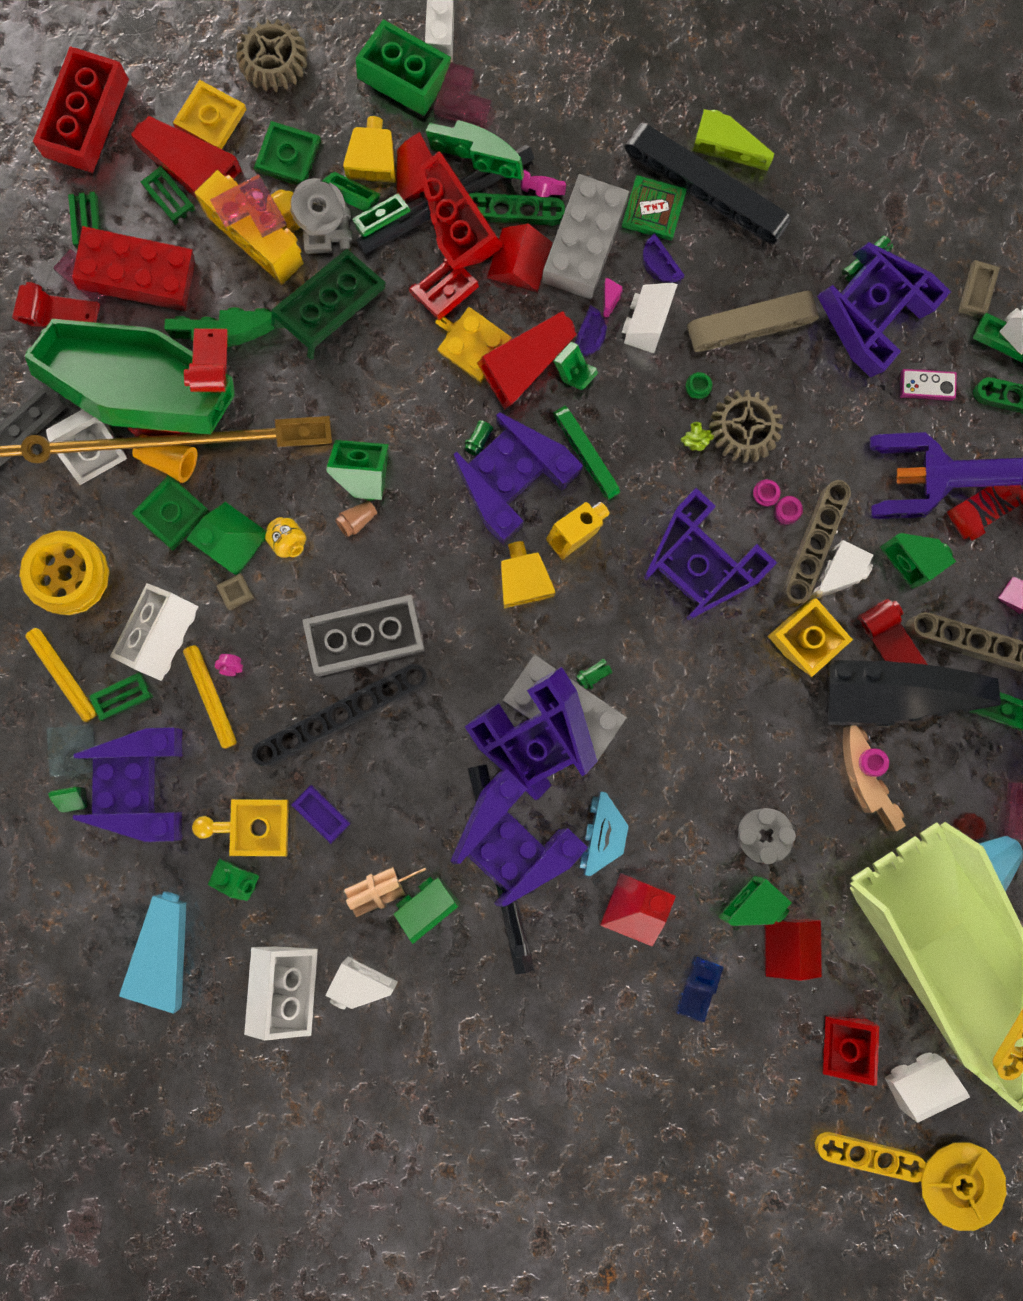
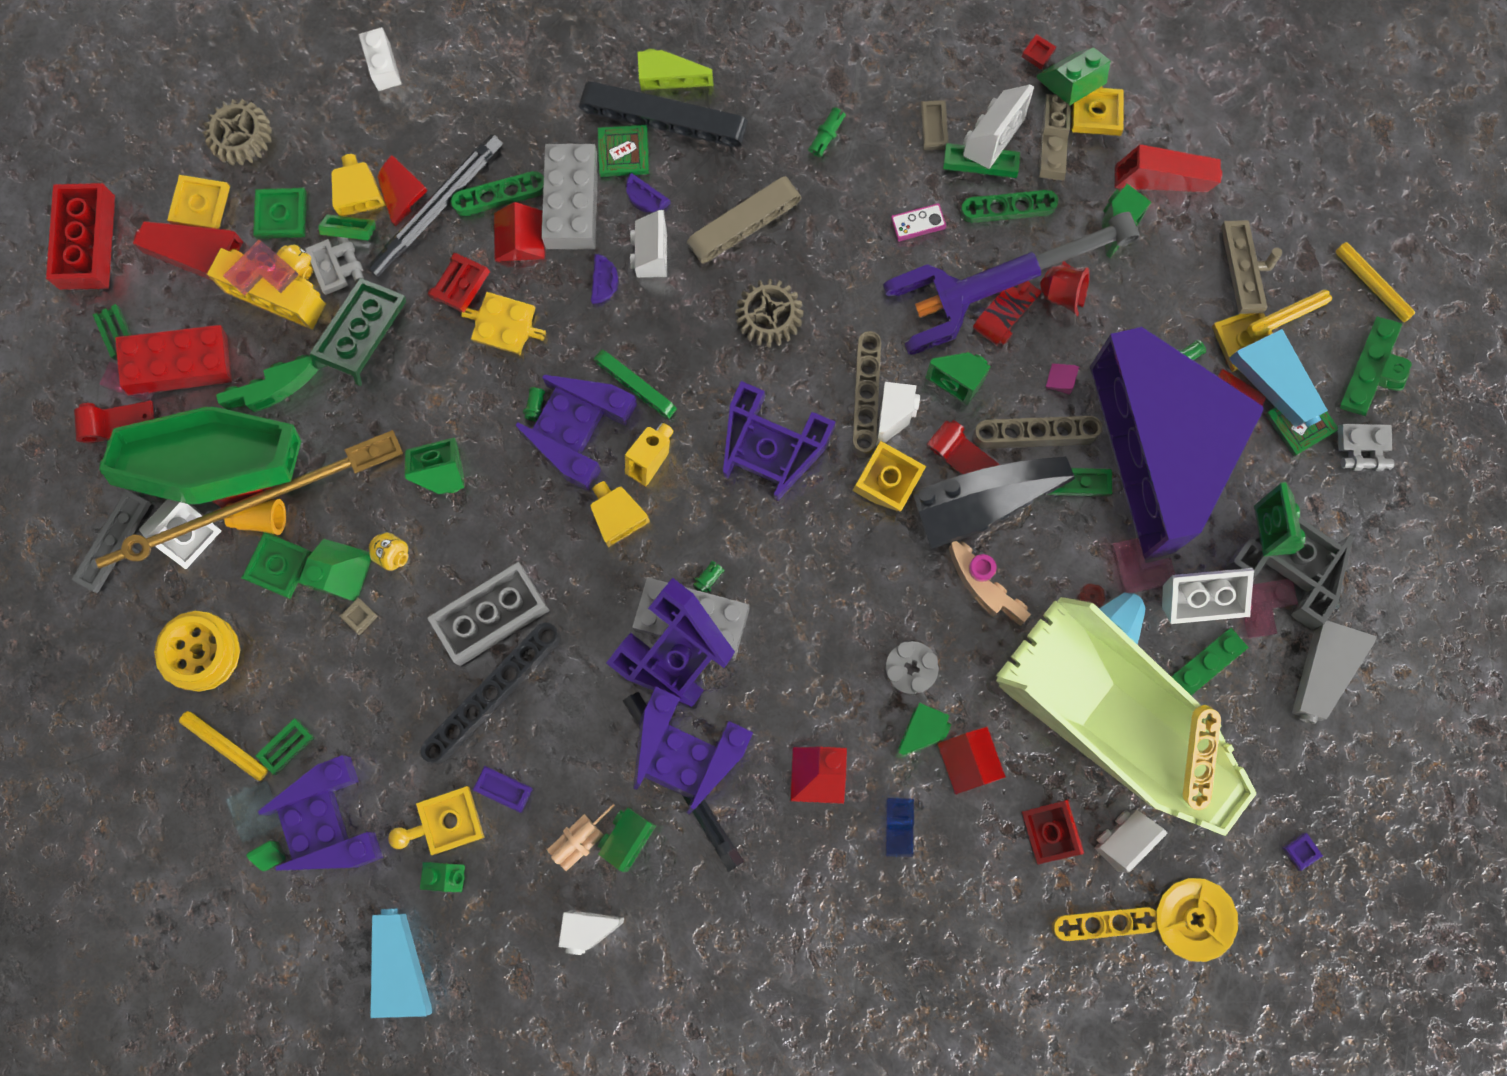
camera: 10 degrees left, 5 degrees down
white slope [110,583,198,681] -> none
green tile [140,166,196,225] -> none
yellow axle [183,645,237,749] -> none
red door [184,329,228,392] -> none
dark pink plate [215,654,243,676] -> none
white slope [244,946,318,1040] -> none
light grey plate [290,178,345,236] -> none
nougat cone [335,500,377,537] -> none
green slope [353,194,411,237] -> none
green slope [355,19,451,116] -> none
red wedge [418,151,504,270] -> none
green slope [426,120,524,180] -> none
clear pink plate [434,62,492,128] -> none
red slope [477,311,577,410] -> none
dark pink piece [520,170,566,197] -> none
green bracket [553,342,598,390] -> none
medium azure slope [579,792,628,876] -> none
dark pink slope [603,278,623,318] -> none
lime plant [681,422,714,451] -> none
green plate [685,372,712,399] -> none
dark pink plate [753,479,780,507] -> none
dark pink tile [774,496,803,524] -> none
dark purple wedge [817,242,951,378] -> none

